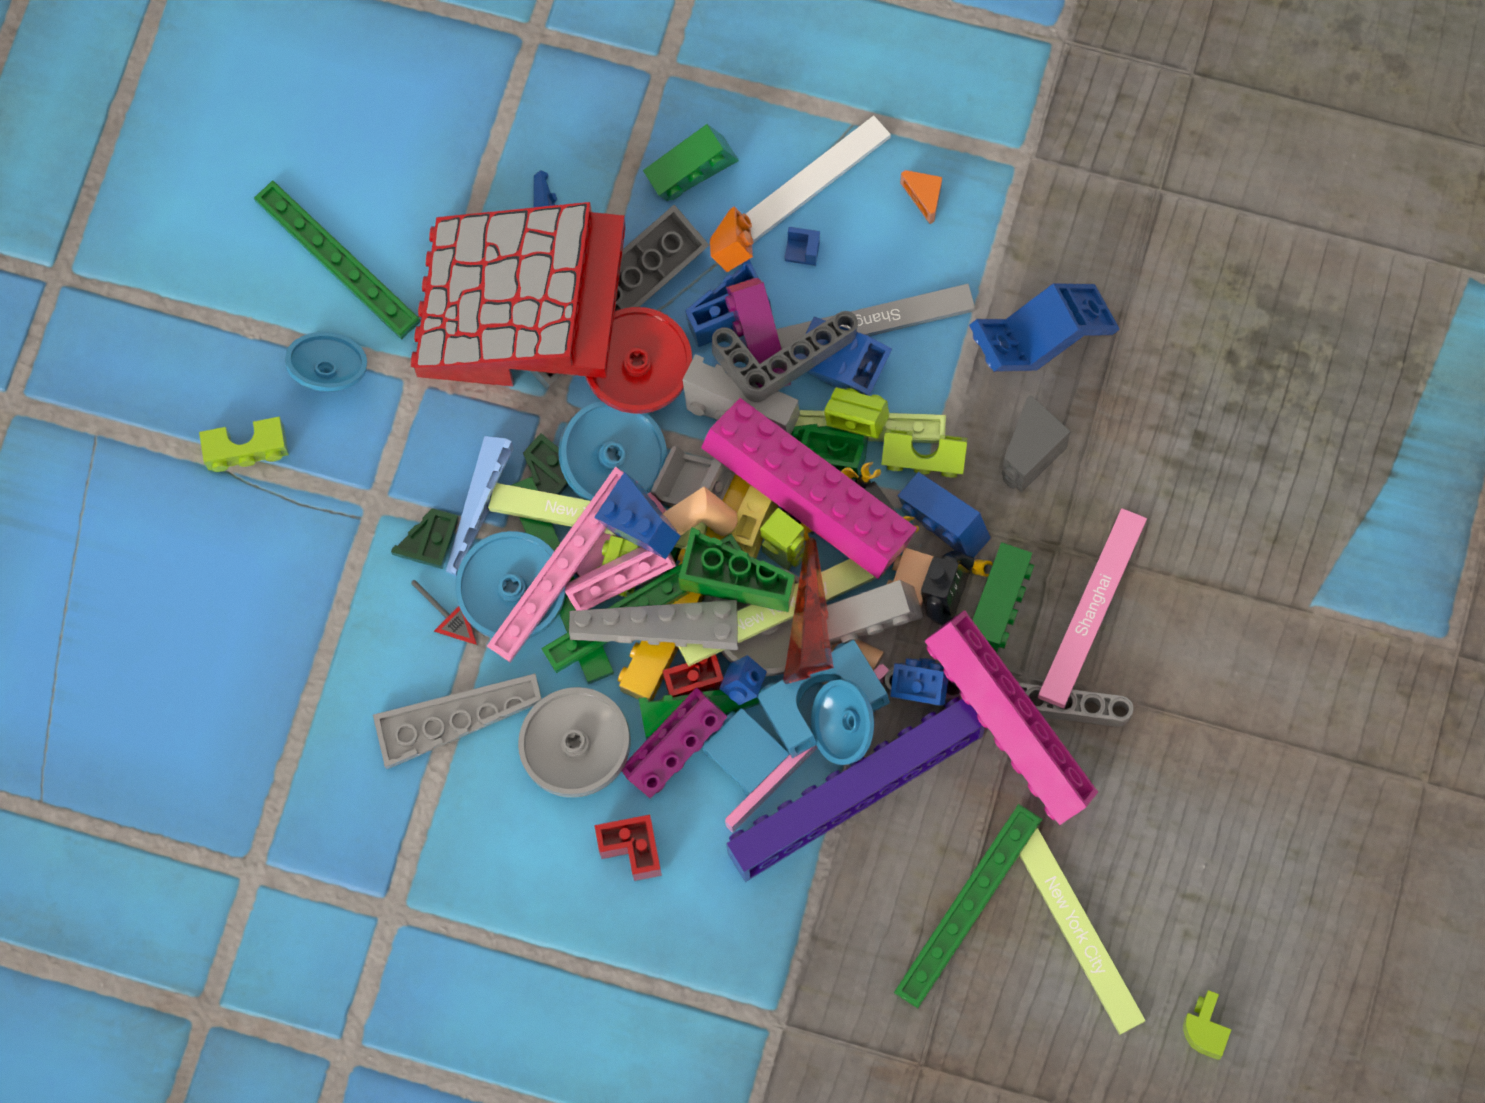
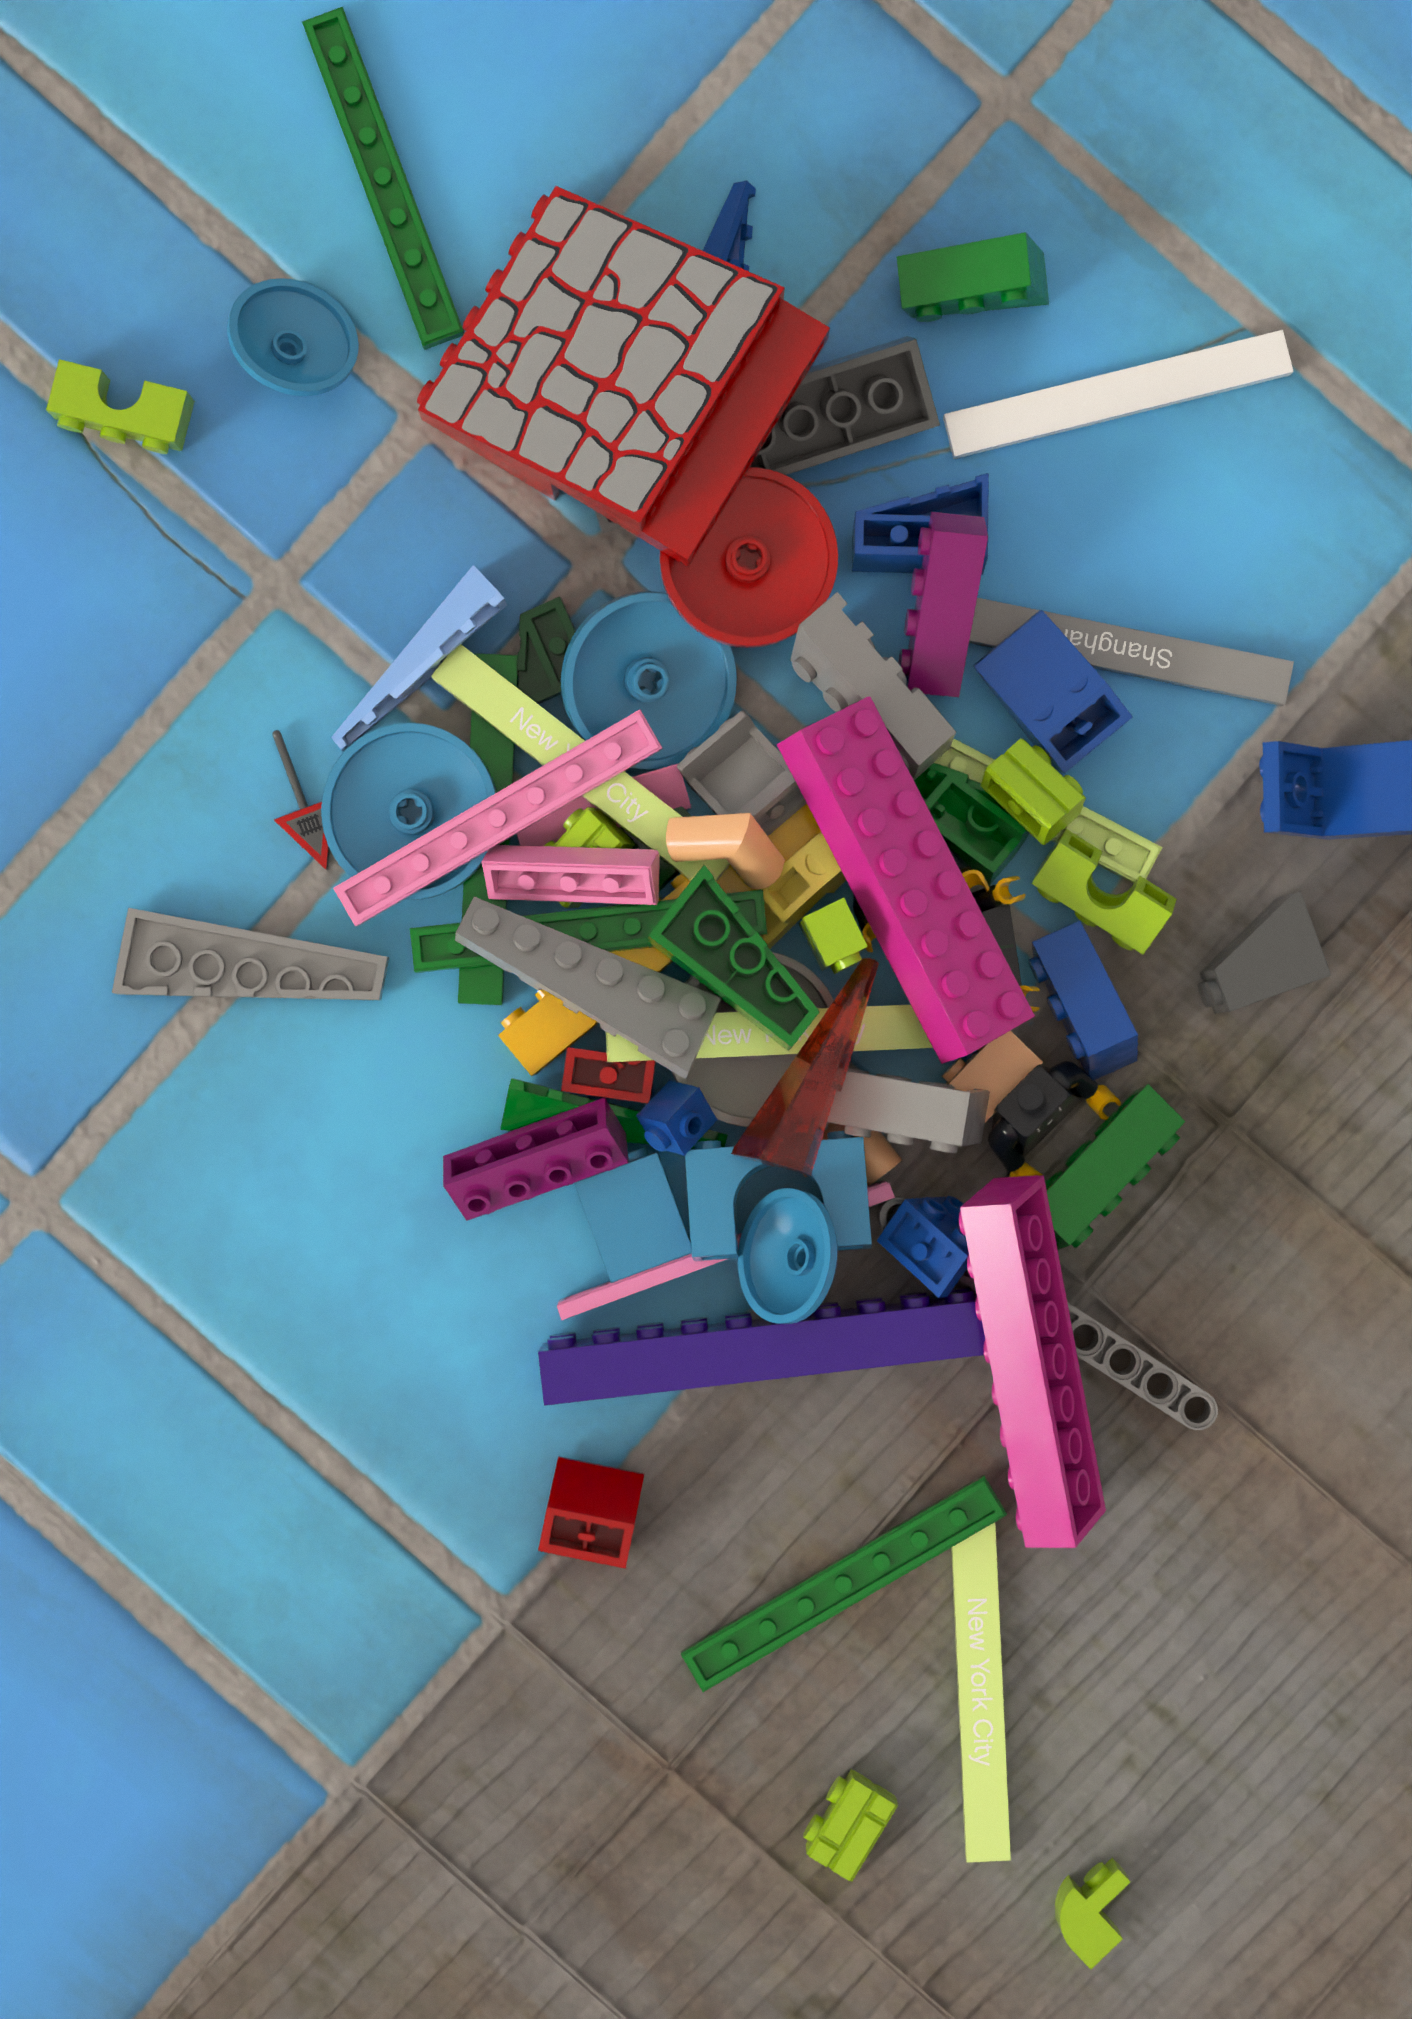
camera: 20 degrees right, 15 degrees up
dark green wing [391,508,459,569] -> none
light grey dish [518,687,631,798] -> none
blue wedge [594,471,681,559] -> none
red brick [594,814,662,881] -> none
orange slope [710,206,753,272] -> none
dark grey beam [712,311,858,402] -> none
blue panel [785,227,820,266] -> none
orange slope [900,170,942,224] -> none
bright pink tile [1038,508,1147,709] -> none
none -> red slope [538,1456,645,1569]
none -> lime brick [803,1769,898,1882]

